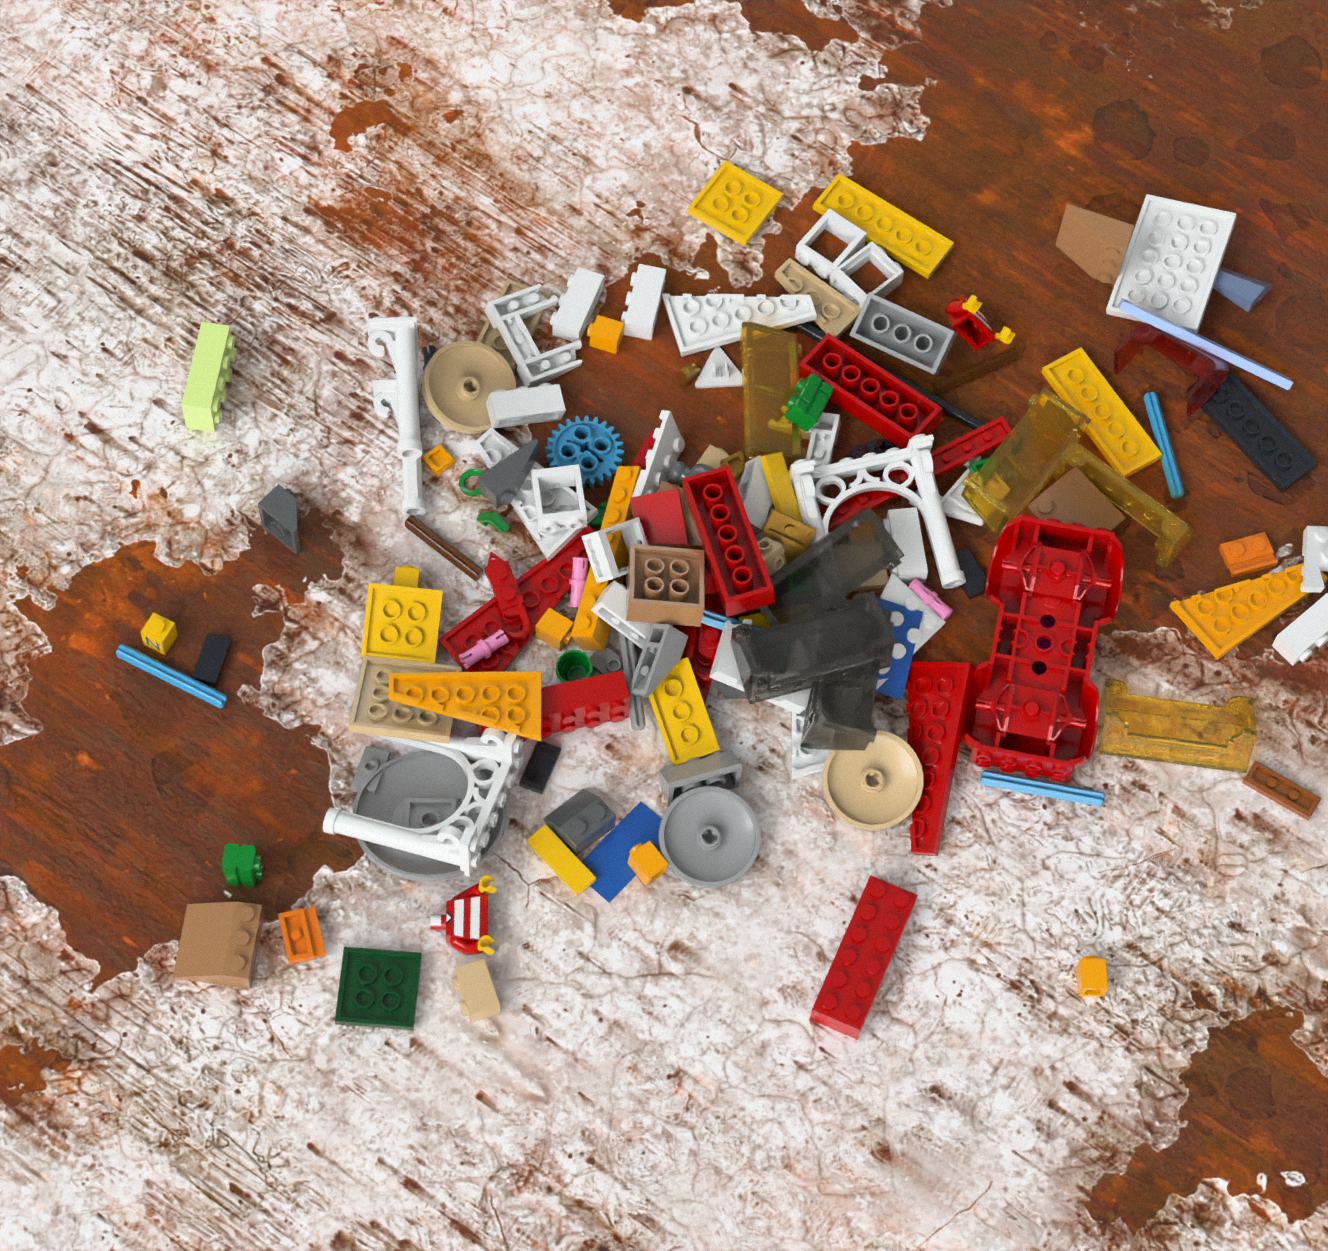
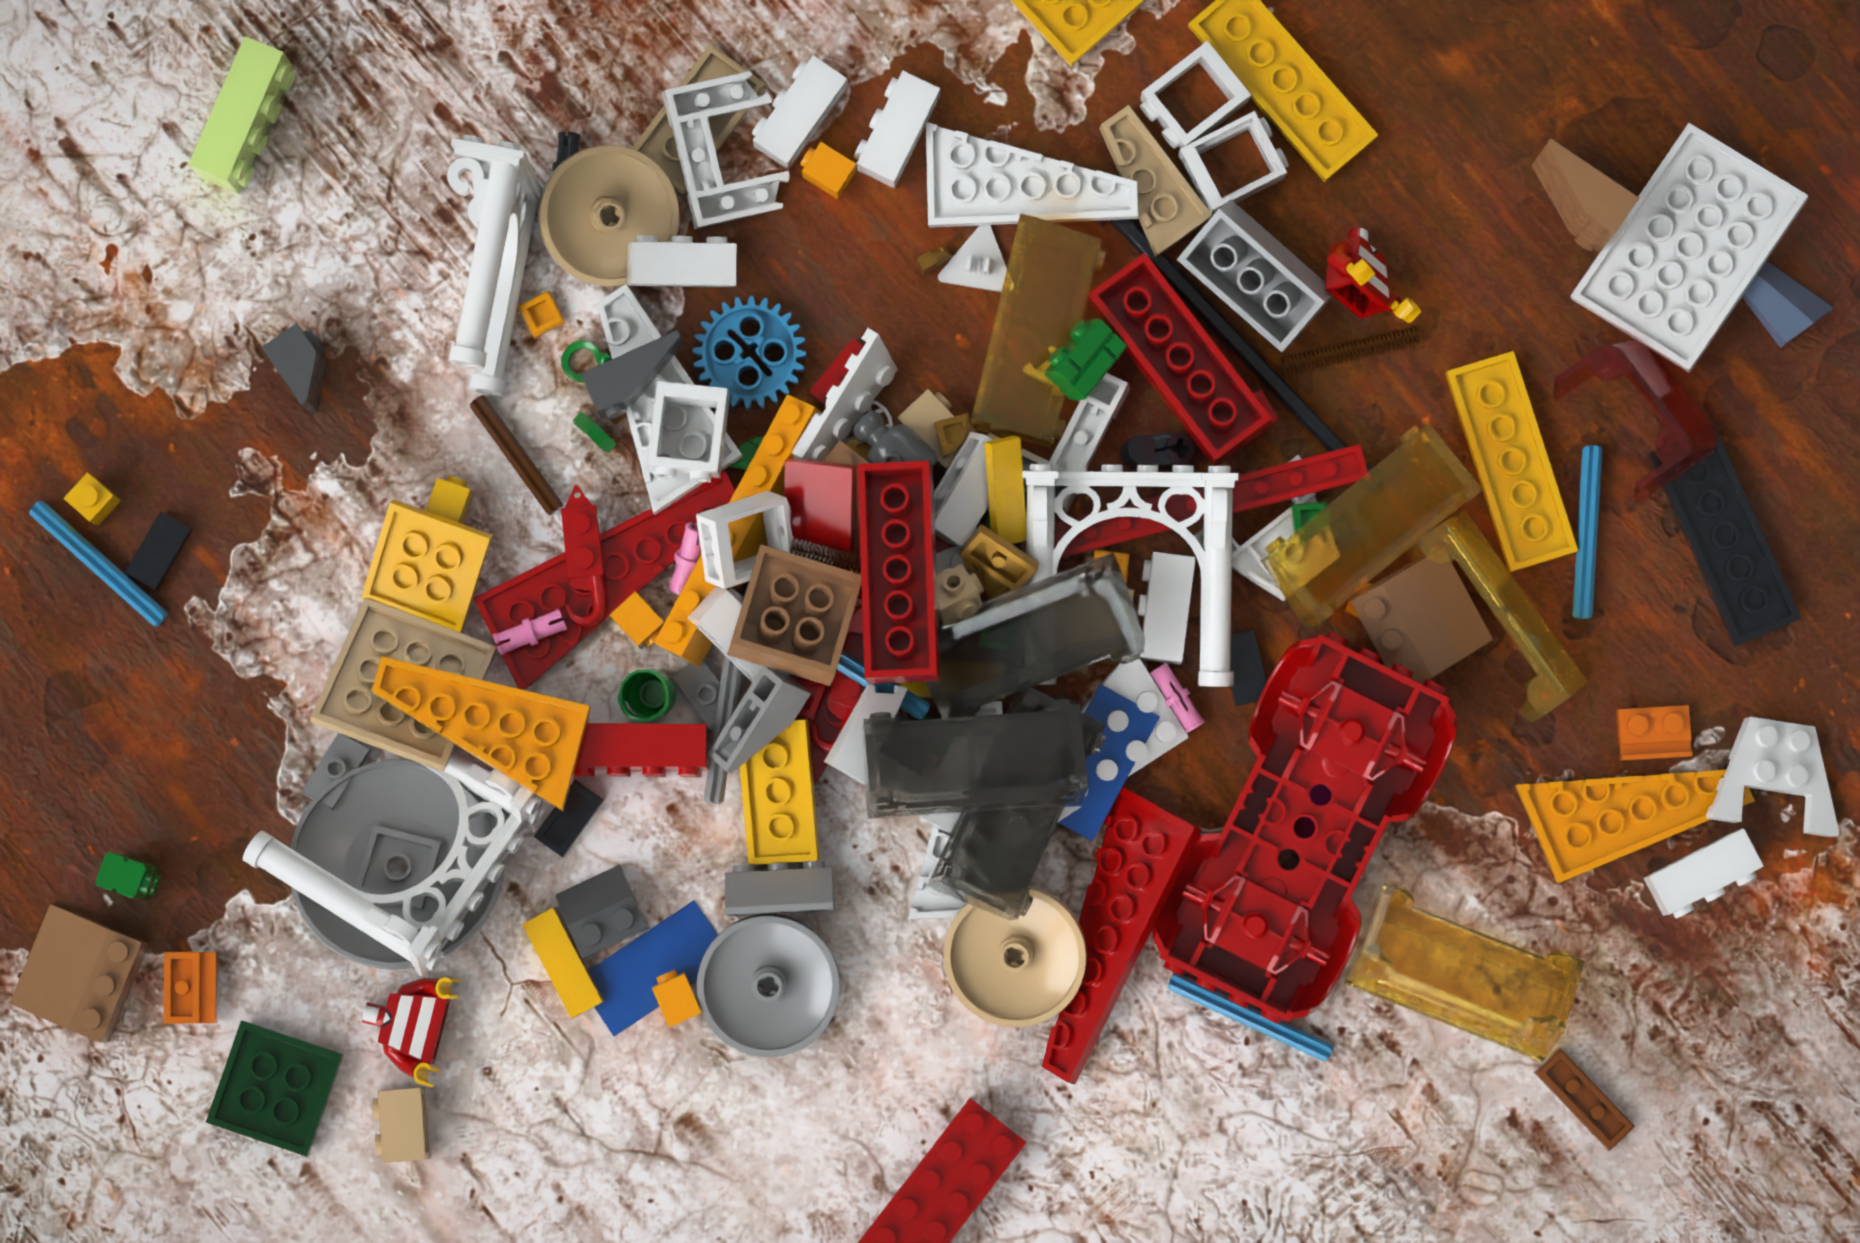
camera: 20 degrees right, 20 degrees up
light blue tile [1118,298,1293,390] -> none

